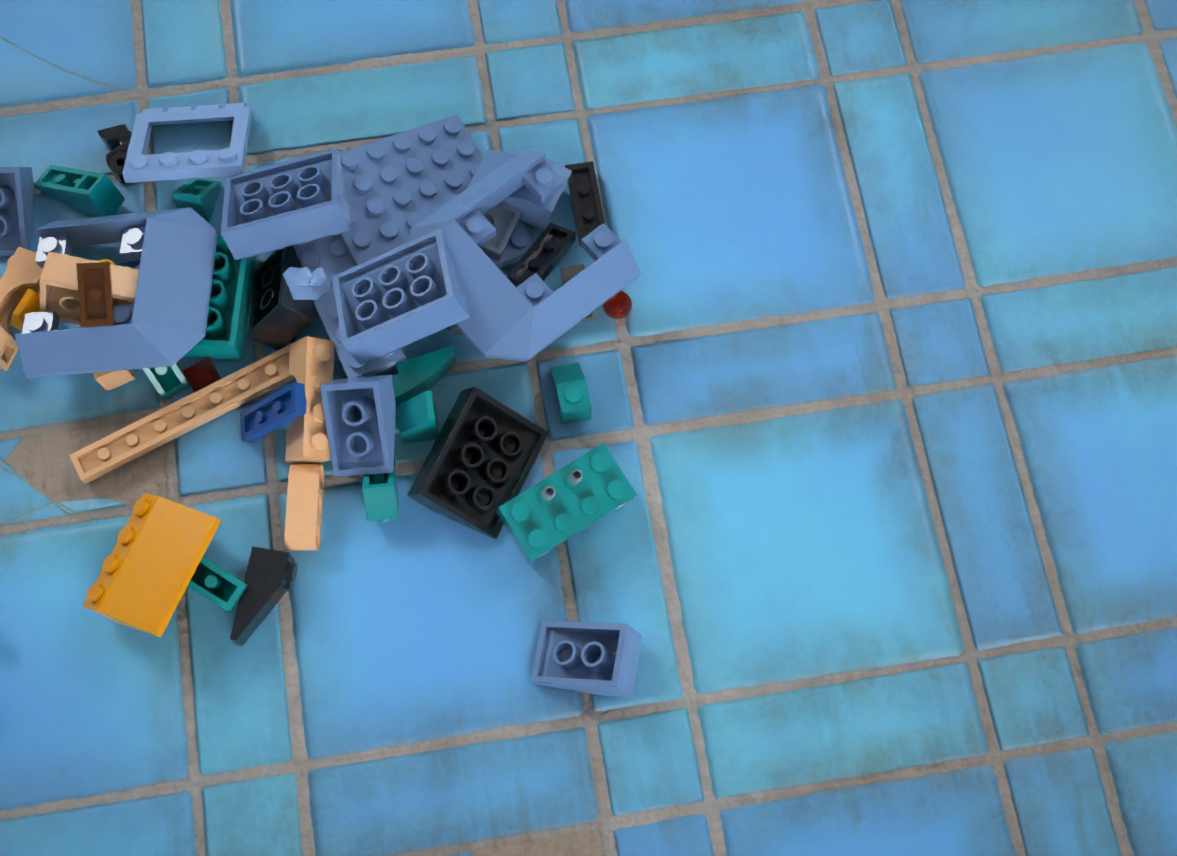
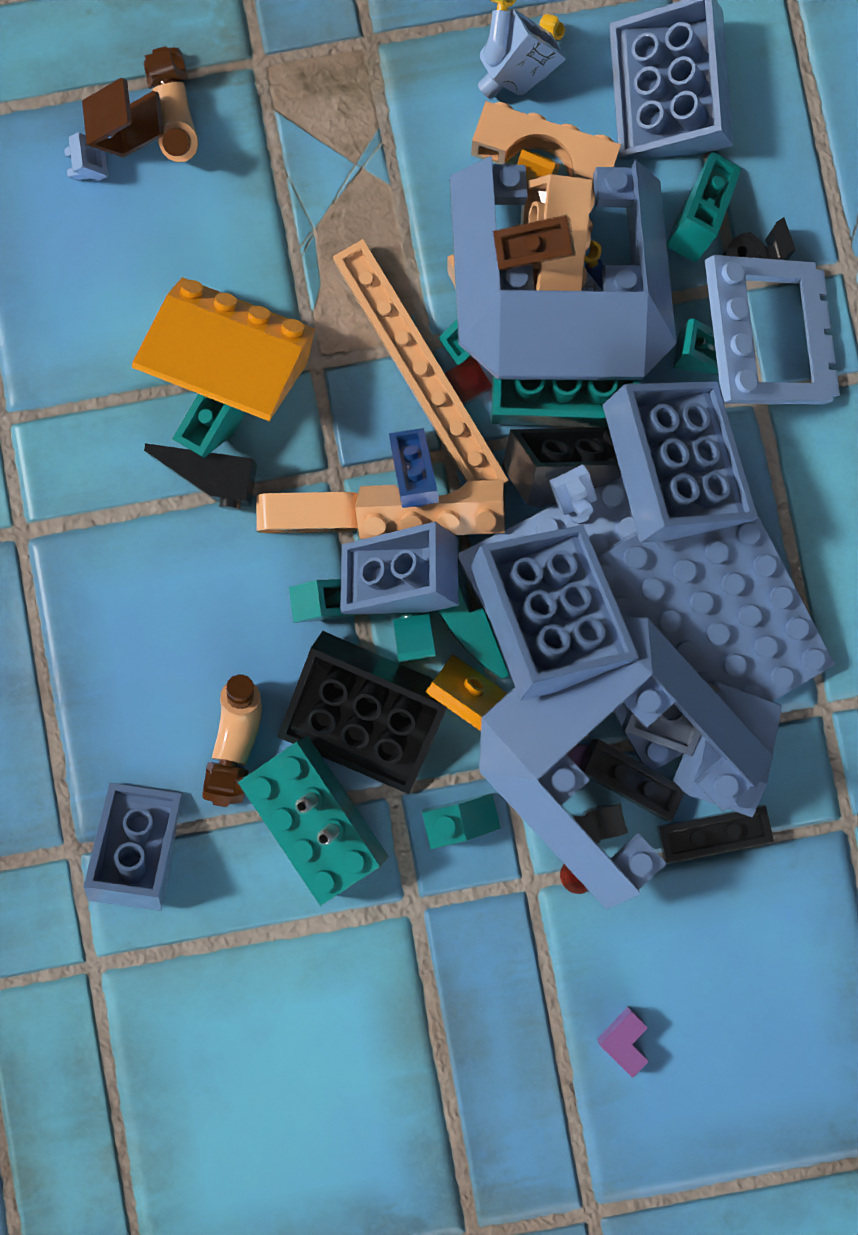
camera: 90 degrees right, 15 degrees up
none -> piece [202,674,262,807]
none -> light orange plate [426,655,508,731]
none -> medium lavender piece [597,1007,649,1078]

